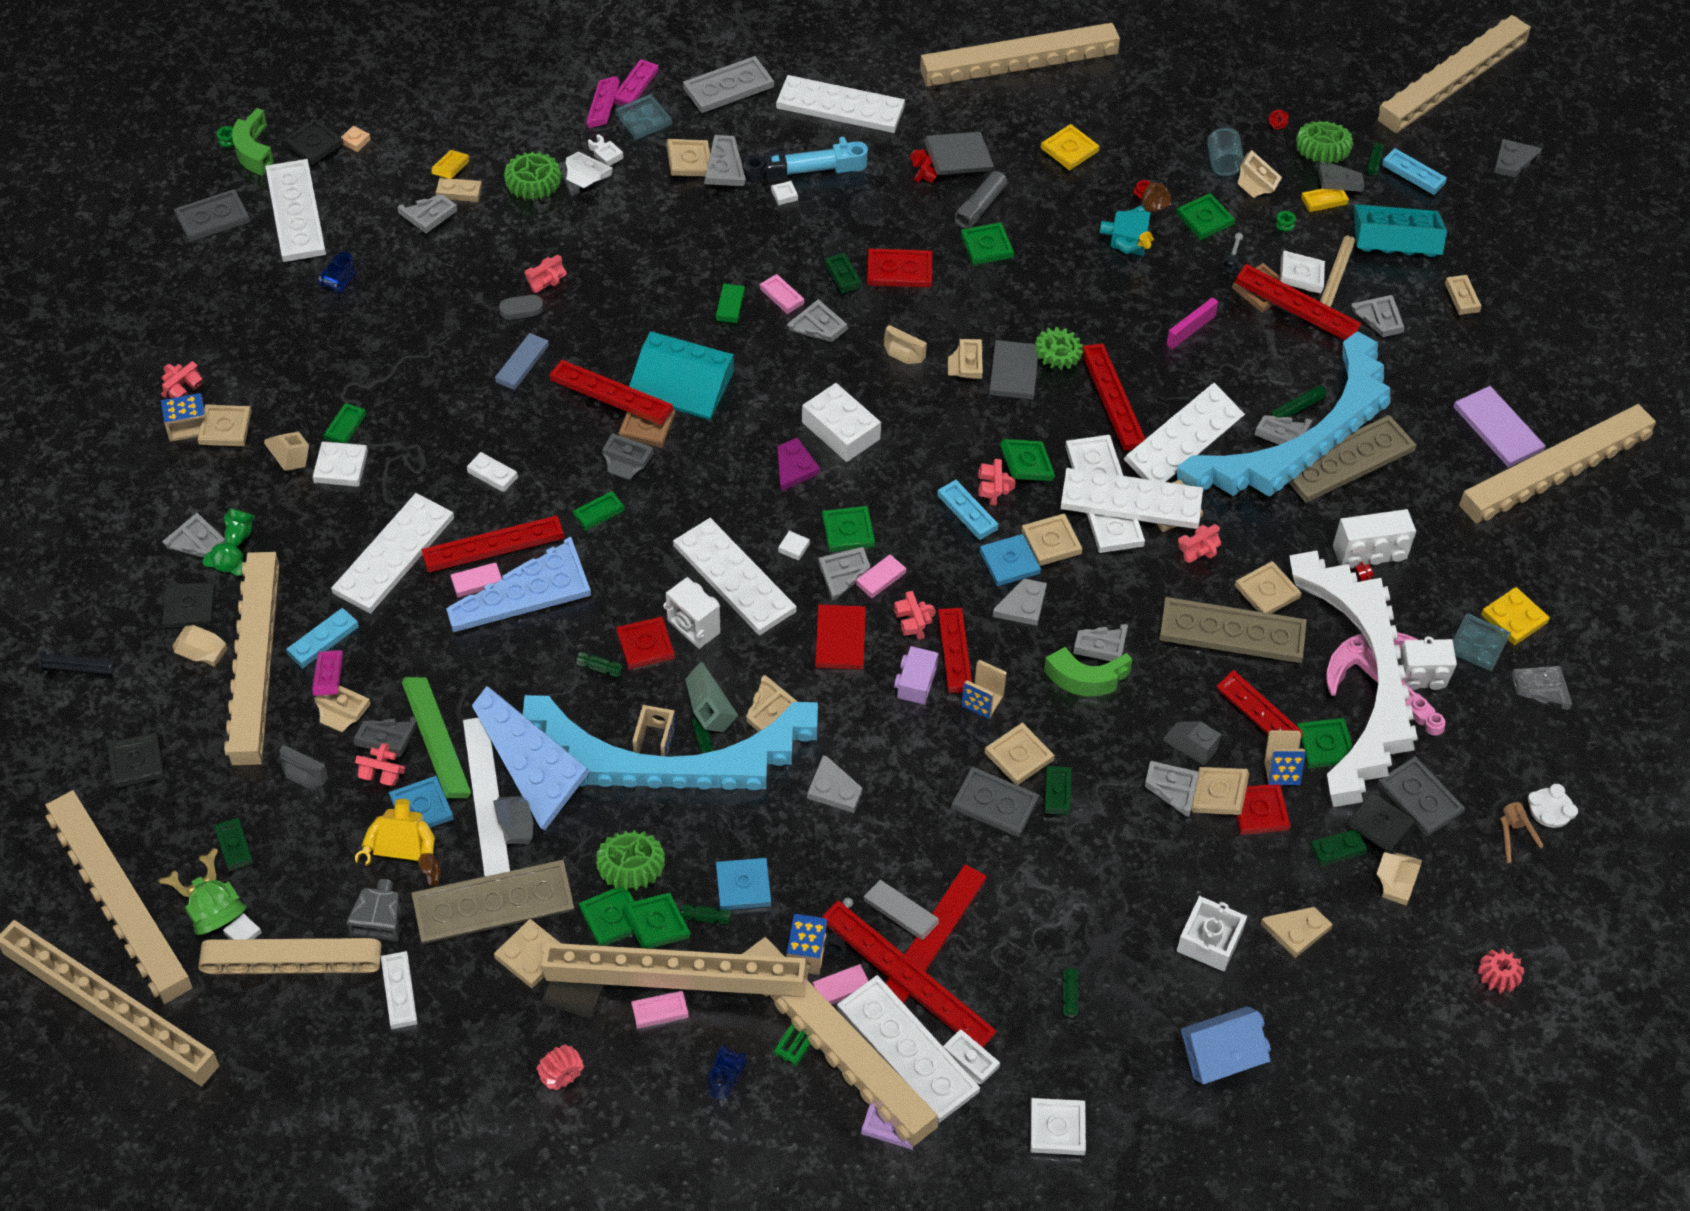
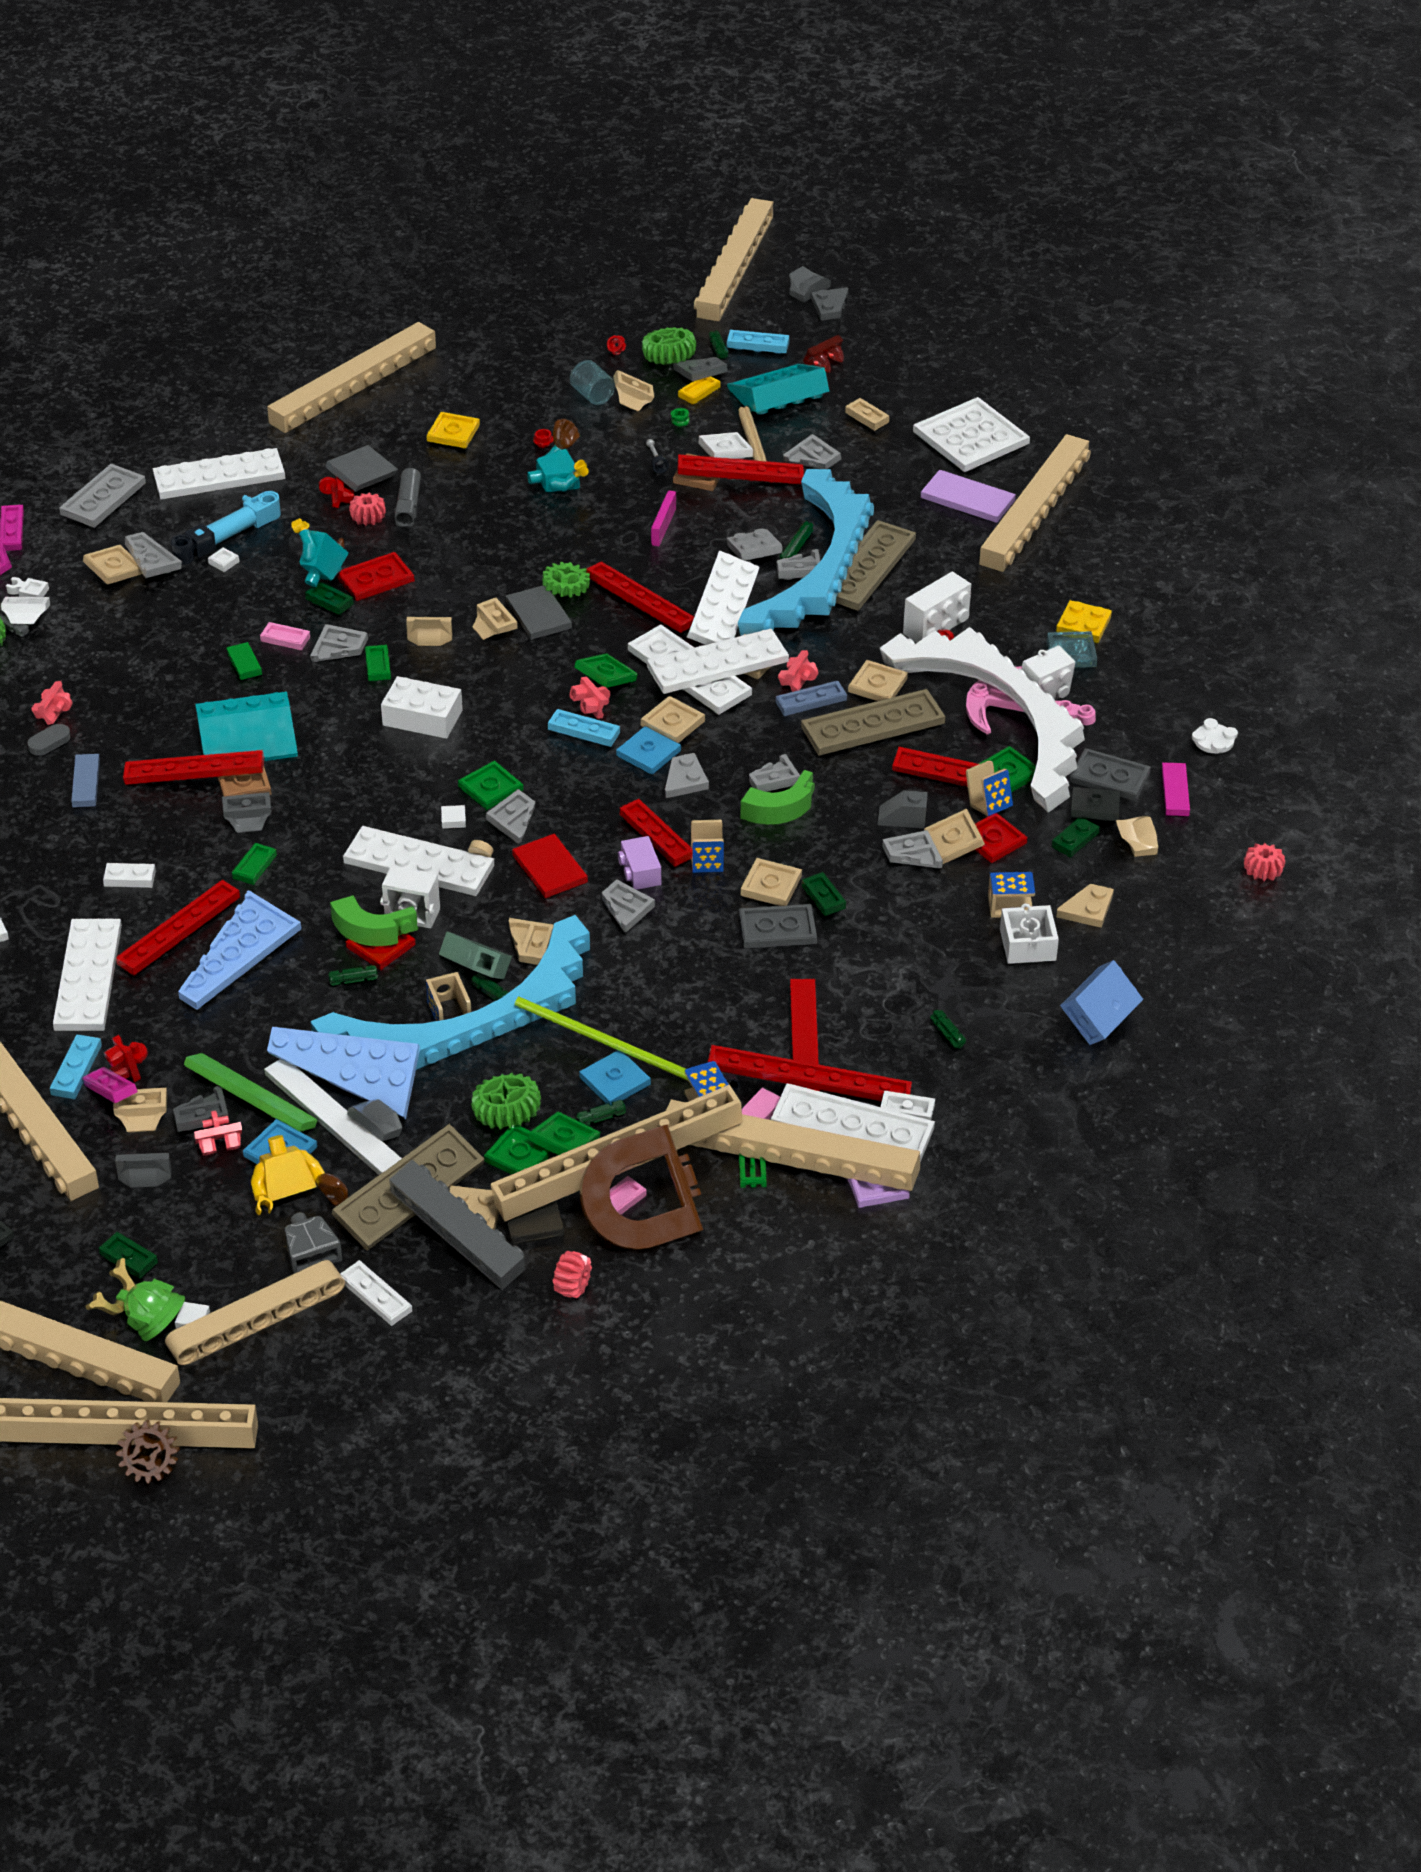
camera: 30 degrees left, 10 degrees down
bright pink tile [451,563,502,598] -> none
clear light blue plate [615,94,672,140] -> none
clear blue piece [708,1045,748,1100] -> none
magenta wing [778,438,820,491] -> none
light grey wing [807,755,862,813] -> none
bright pink tile [856,555,906,598] -> none
light grey tile [864,880,939,940] -> none
coral hips [894,591,936,639] -> none
green tile [961,222,1014,265] -> none
white plate [1031,1098,1086,1155] -> none
green tile [1176,193,1235,240] -> none
medium nougat plant [1500,802,1543,863] -> none
clear wing [1512,666,1572,710] -> none
none -> red hips [104,1035,148,1083]
none -> reddish brown gear [116,1420,180,1483]
none -> teal torso [291,518,348,587]
none -> bright green arch [330,896,418,946]
none -> coral gear [349,492,386,526]
none -> green tile [365,645,391,681]
none -> dark grey brick [389,1160,525,1290]
none -> tan tile [468,840,493,858]
none -> lime piece [514,996,688,1080]
none -> reddish brown piece [580,1124,703,1250]
none -> light grey wing [602,880,655,932]
none -> light grey plate [727,529,782,561]
none -> sand blue tile [776,681,847,716]
none -> dark grey slope [789,266,831,302]
none -> clear red tile [803,335,844,373]
none -> white plate [913,397,1030,472]
none -> piece [988,872,1035,918]
none -> dark pink tile [1162,763,1190,816]

